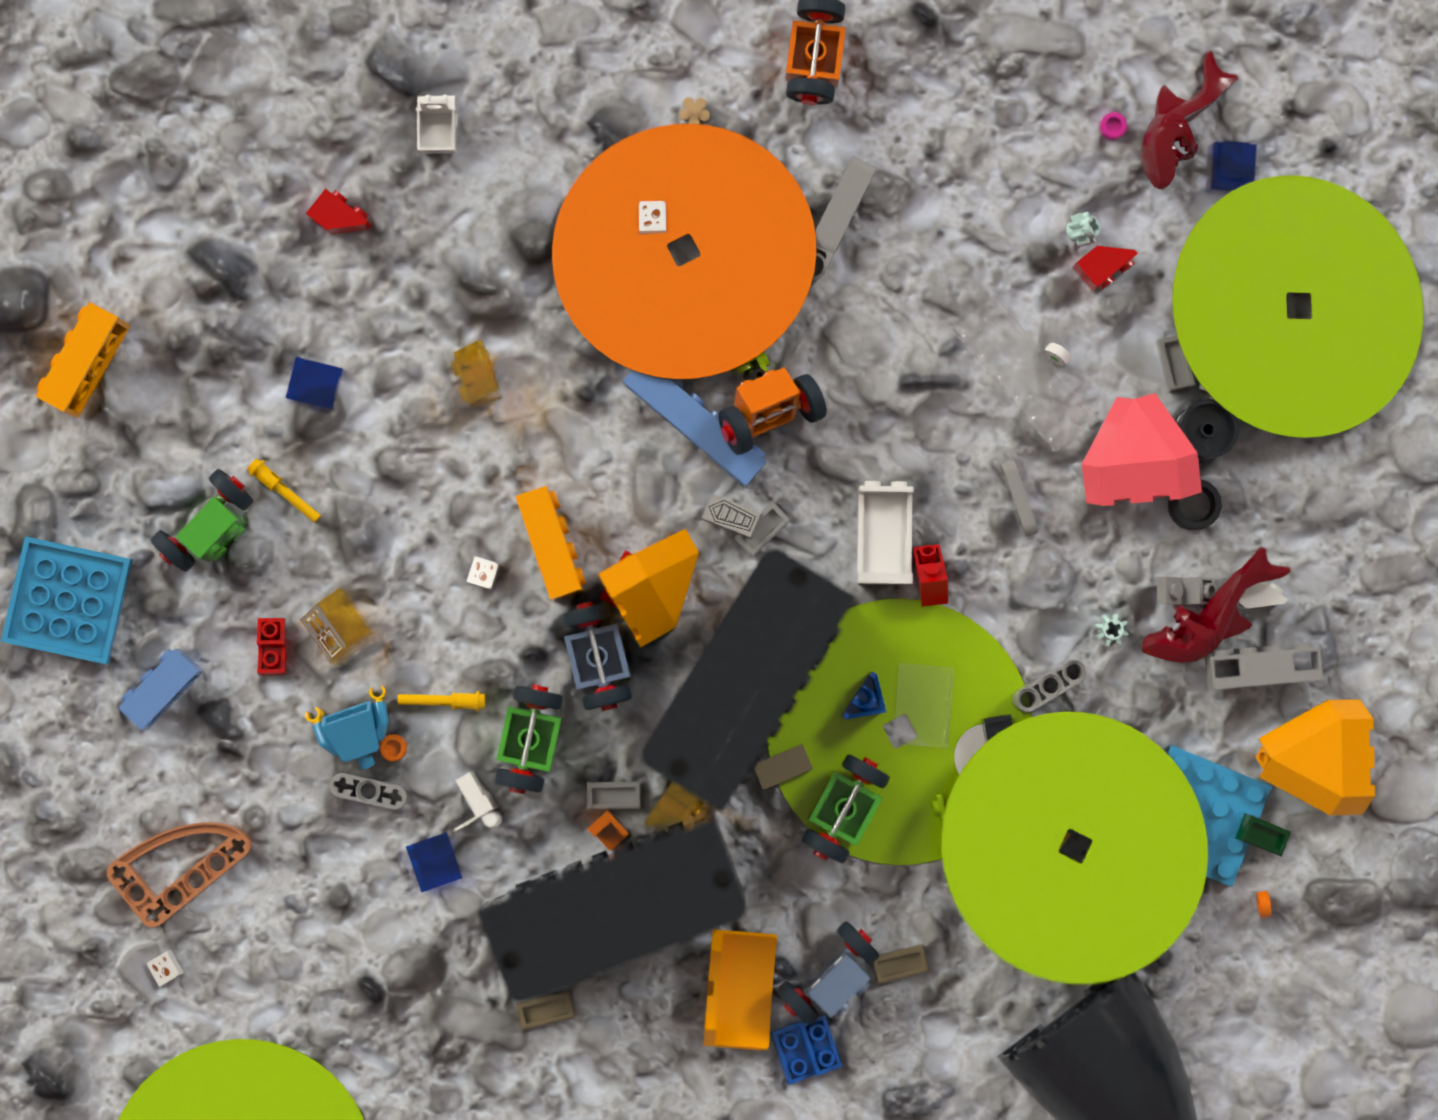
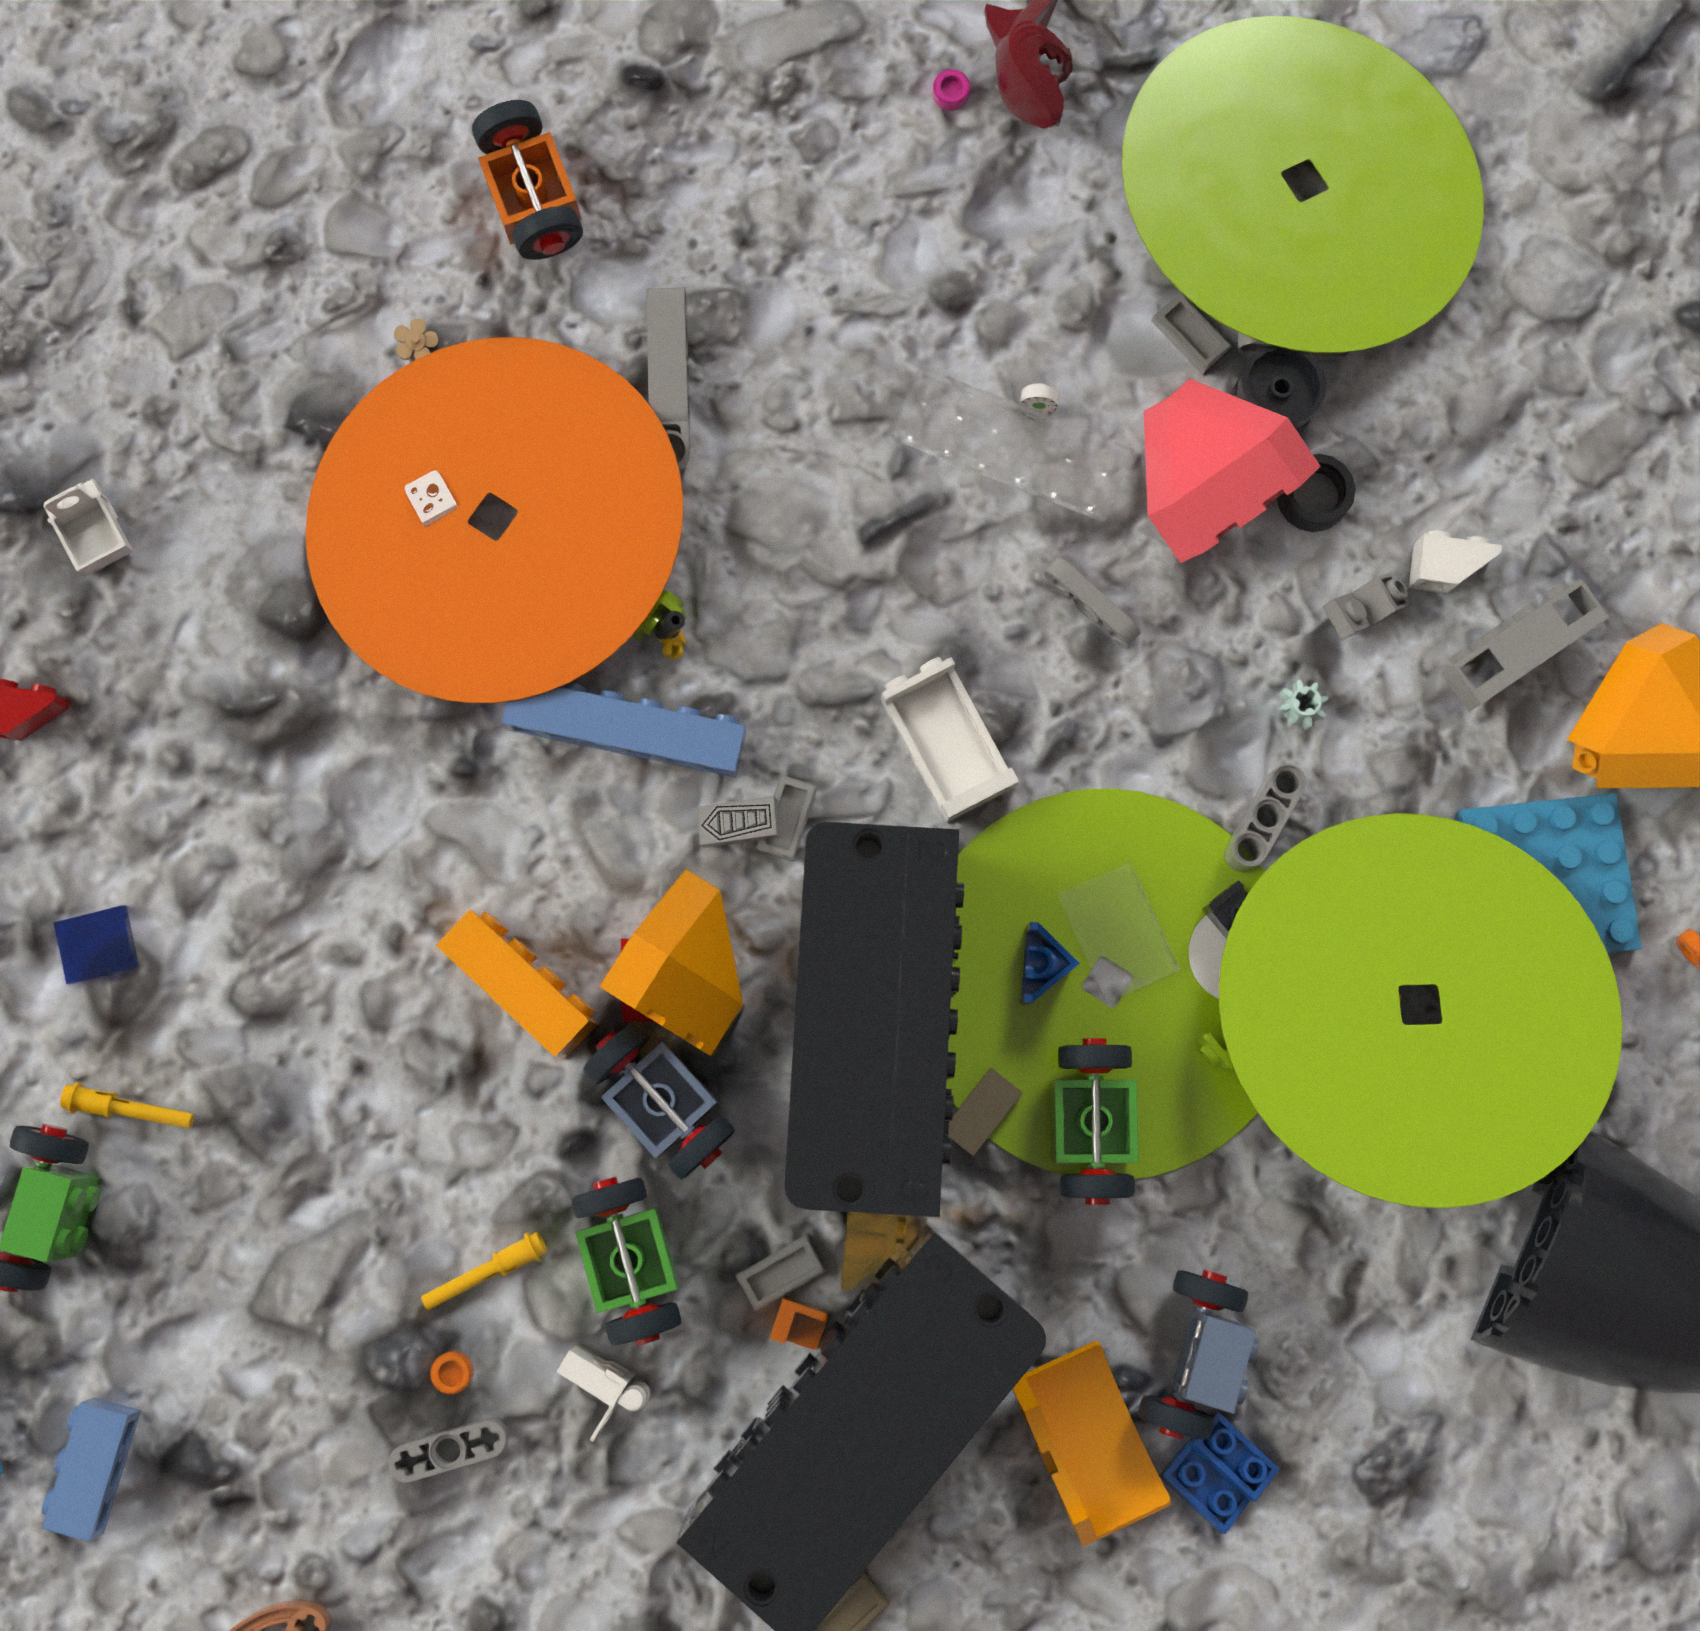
camera: 30 degrees left, 5 degrees down
red slope [256,618,287,676] -> none
clear yellow slope [300,587,375,664] -> none
dark azure torso [305,685,389,770] -> none
clear blue piece [406,832,463,893] -> none
clear yellow slope [451,339,502,407] -> none
white slope [467,556,501,590] -> none
brick [718,367,827,455] -> none
dark tan tile [872,944,930,984] -> none
red slope [913,544,948,607] -> none
light aqua gear [1066,212,1100,246] -> none
red slope [1072,246,1138,292] -> none
dark red piece [1142,547,1291,663] -> none
clear blue piece [1210,141,1257,191] -> none
dark green tile [1235,813,1291,857] -> none

